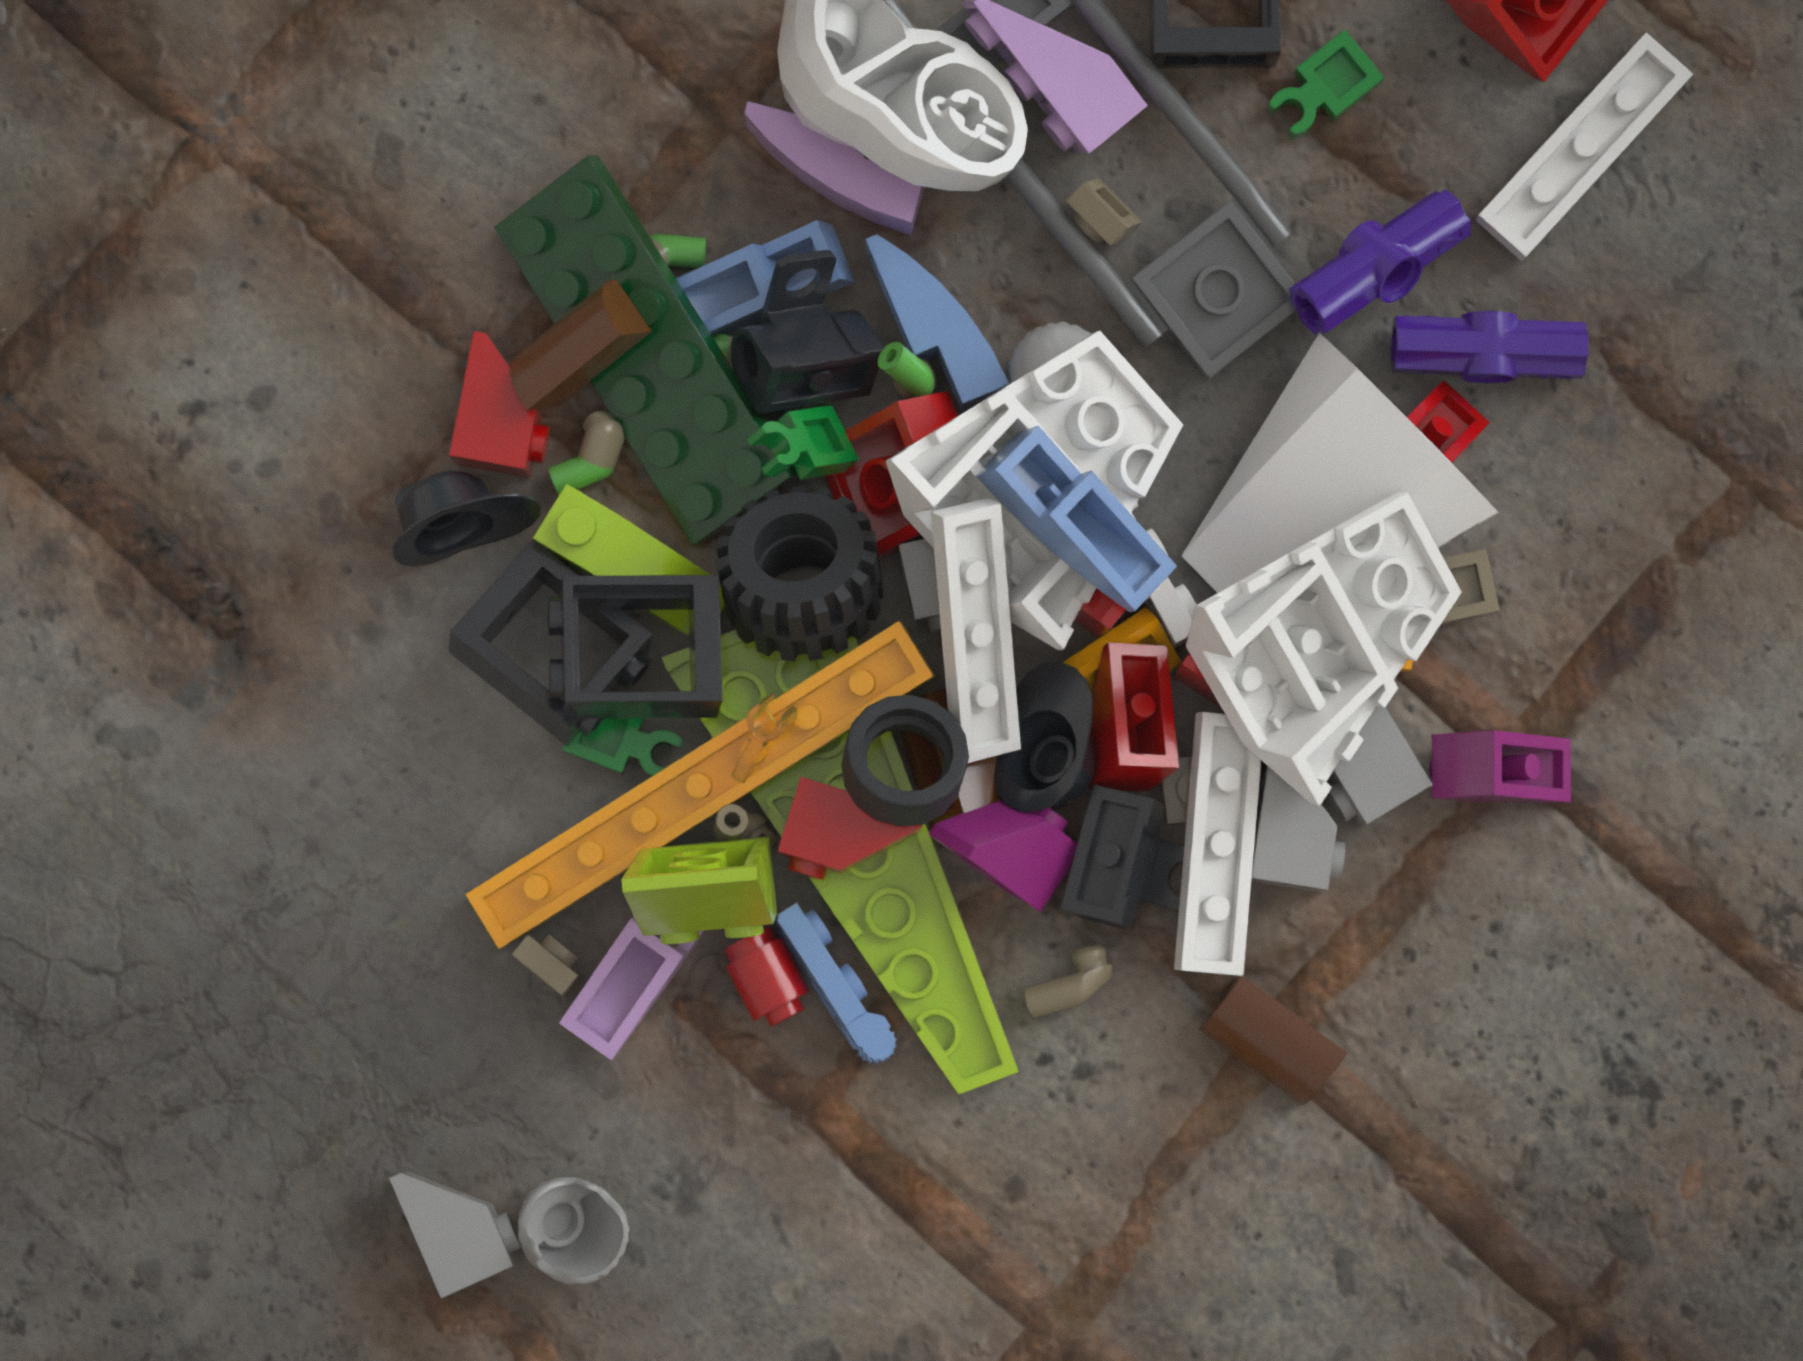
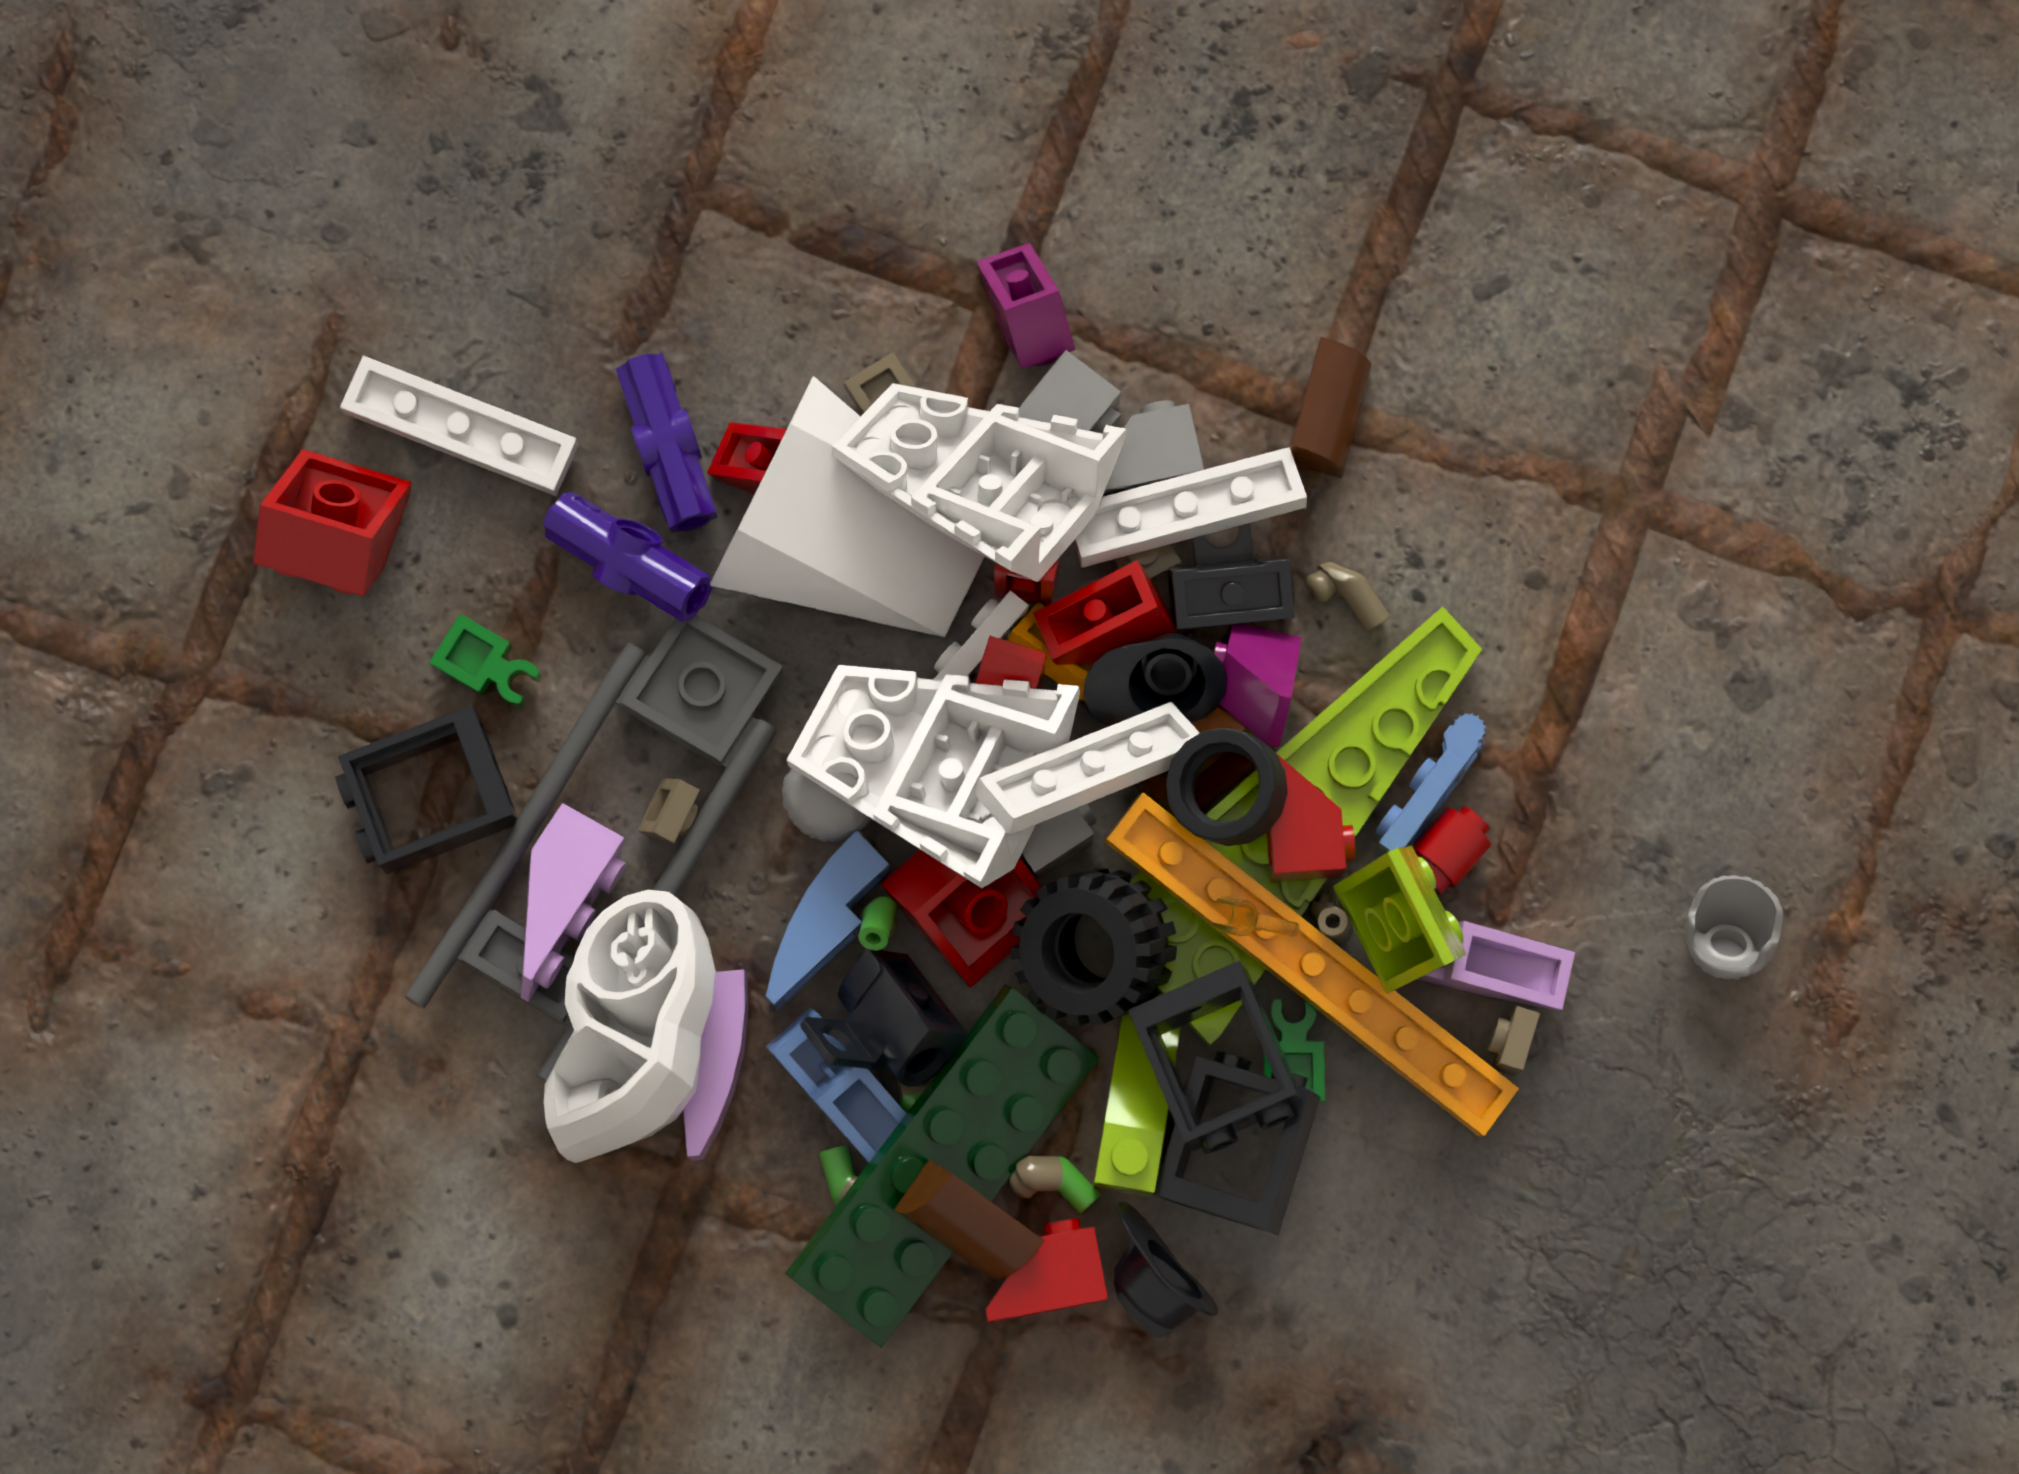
camera: 110 degrees left, 5 degrees down
light grey slope [389,1172,522,1298] -> none
green plate [747,405,859,480] -> none
medium blue slope [976,425,1177,612] -> none

